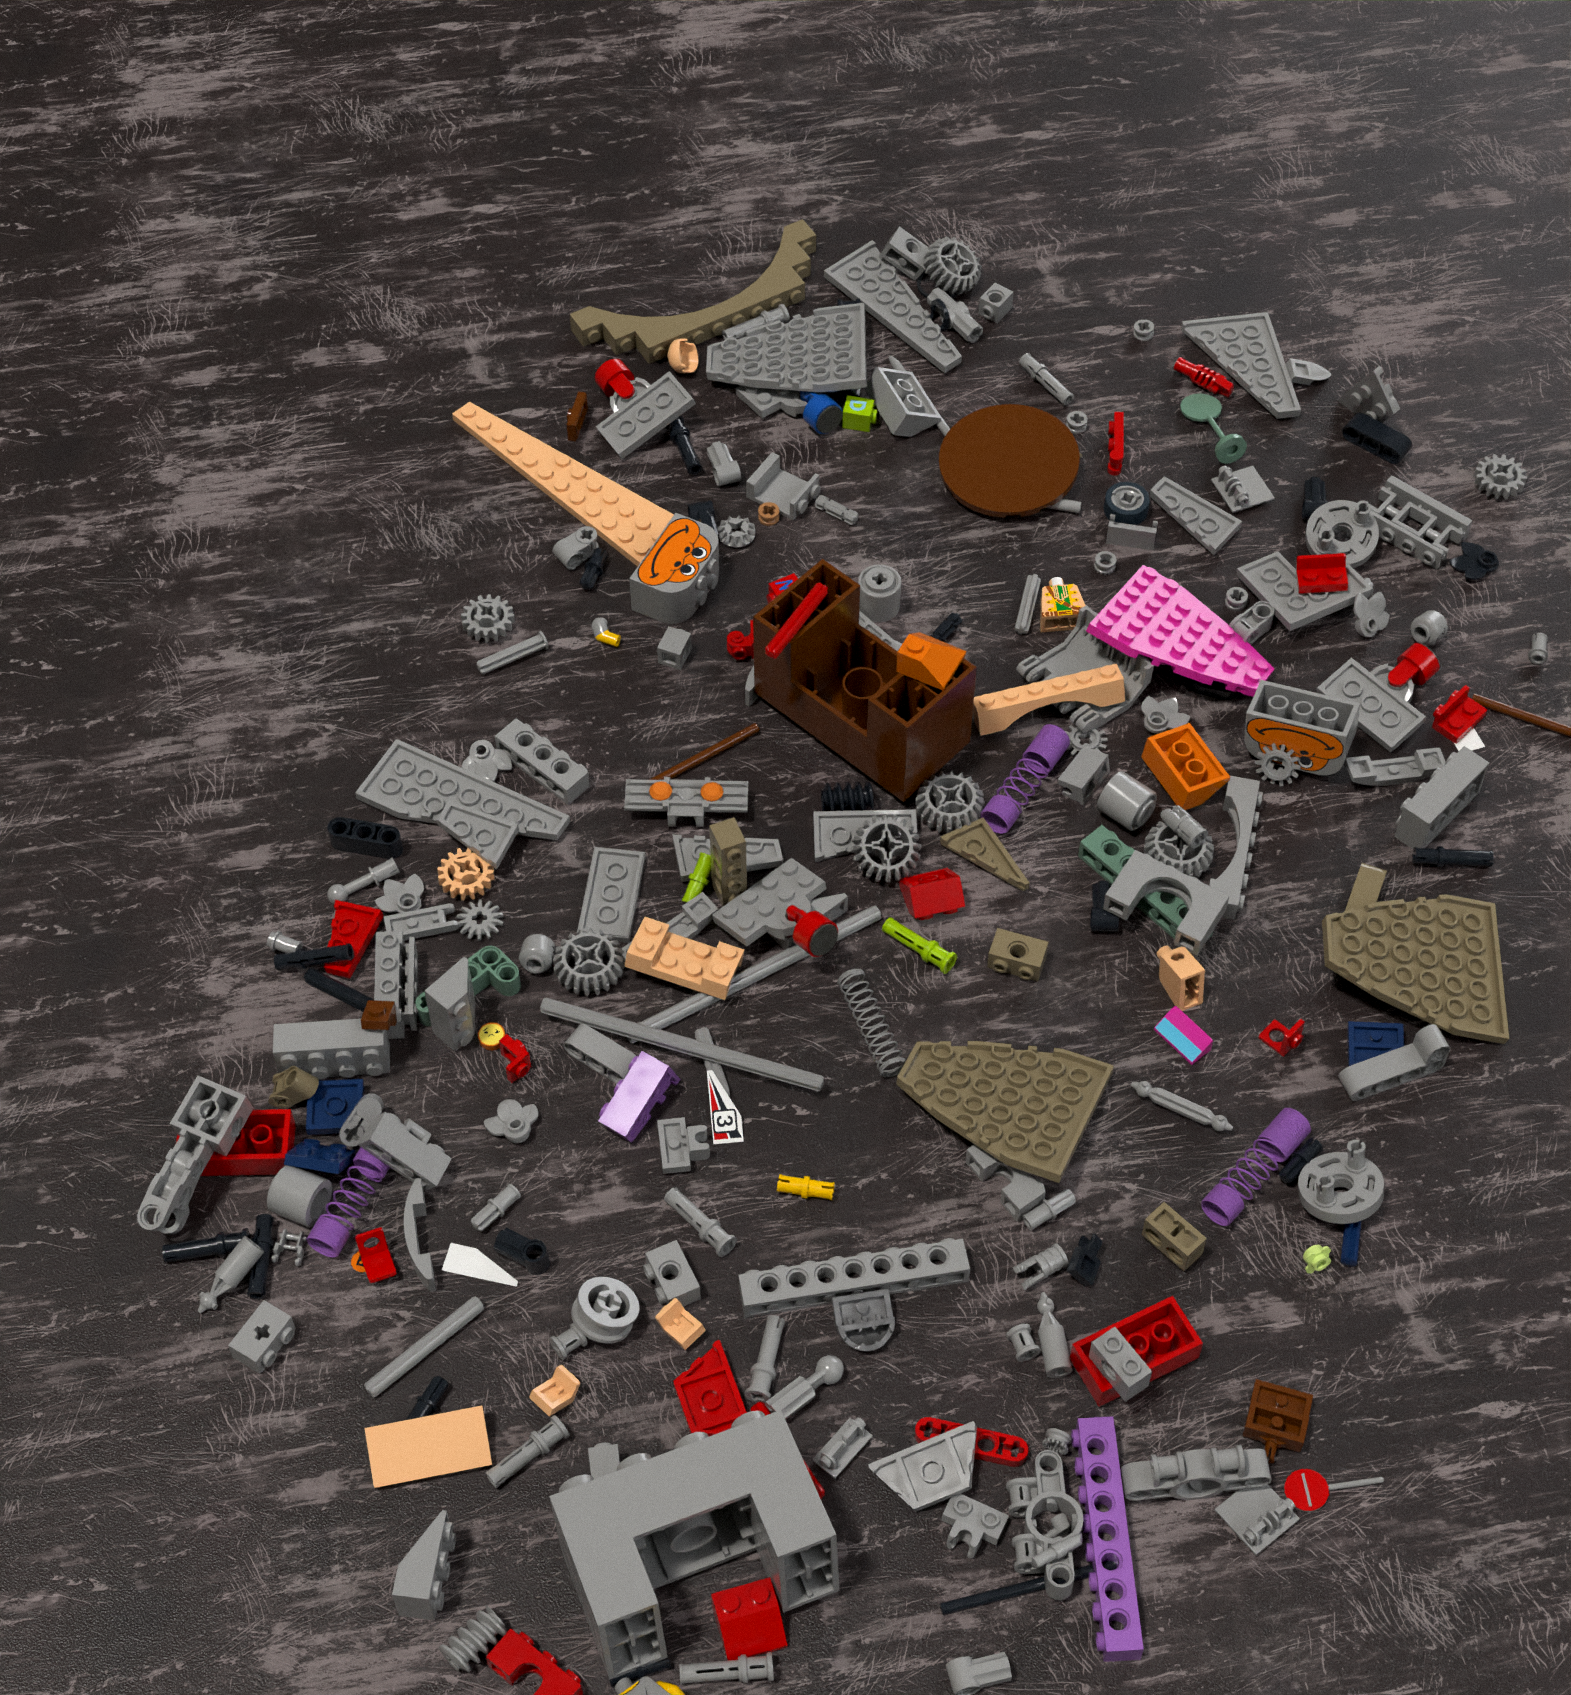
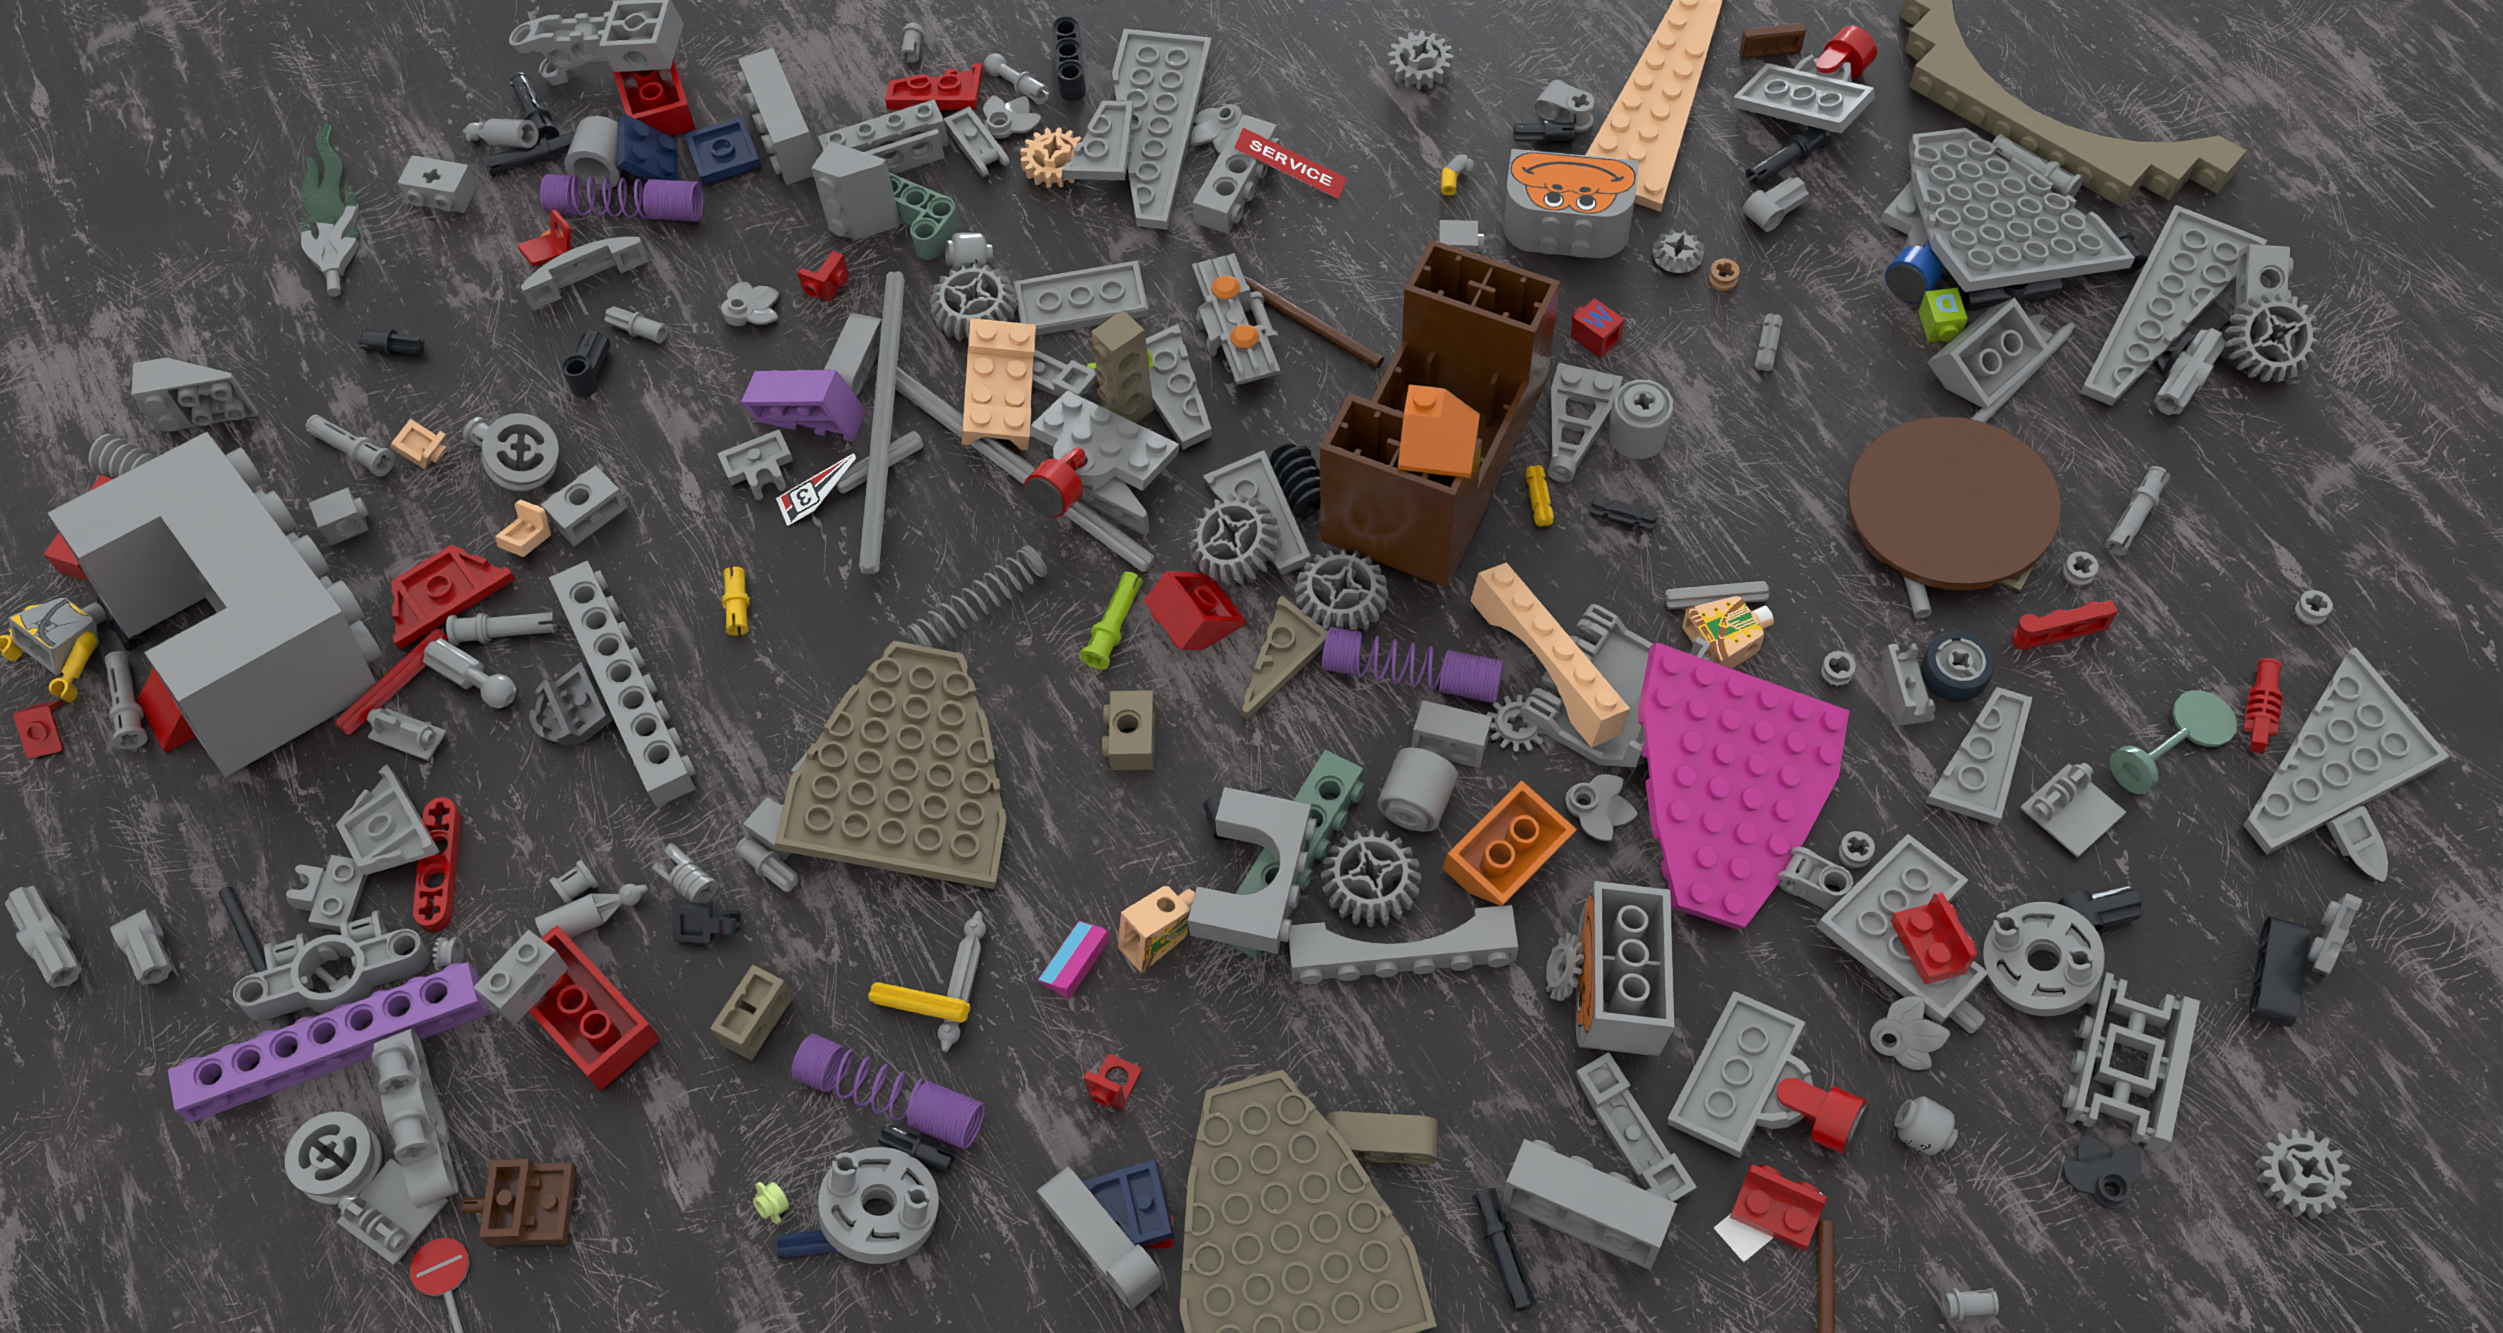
camera: 75 degrees right, 5 degrees up
dark tan piece [268,1066,319,1109] -> none
light grey piece [272,1229,307,1266] -> none
black pin [274,943,354,971] -> none
black axle [304,968,374,1012] -> none
light grey piece [339,1093,383,1147] -> none
light grey piece [358,1112,452,1191] -> none
reddish brown bracket [361,1000,397,1030] -> none
light grey axle [364,1296,484,1397] -> none
light nougat tile [365,1406,492,1488] -> none
white sticker [442,1243,518,1287] -> none
light grey gear [457,900,503,941] -> none
light grey axle [477,631,549,674] -> none
light yellow tile [478,1023,505,1050] -> none
light grey pin [664,1187,737,1257] -> none
light nougat hair [667,339,699,374] -> none
black piece [687,500,719,540] -> none
light grey panel [746,452,821,520] -> none
red axle [765,582,828,659] -> none
light grey brick [979,283,1013,323] -> none
light grey piece [1031,1533,1083,1569] -> none
light grey hinge [1160,805,1208,849] -> none
none -> light grey wheel [285,1112,383,1205]
none -> piece [299,122,361,297]
none -> yellow axle [868,982,970,1023]
none -> red sticker [1234,128,1347,199]

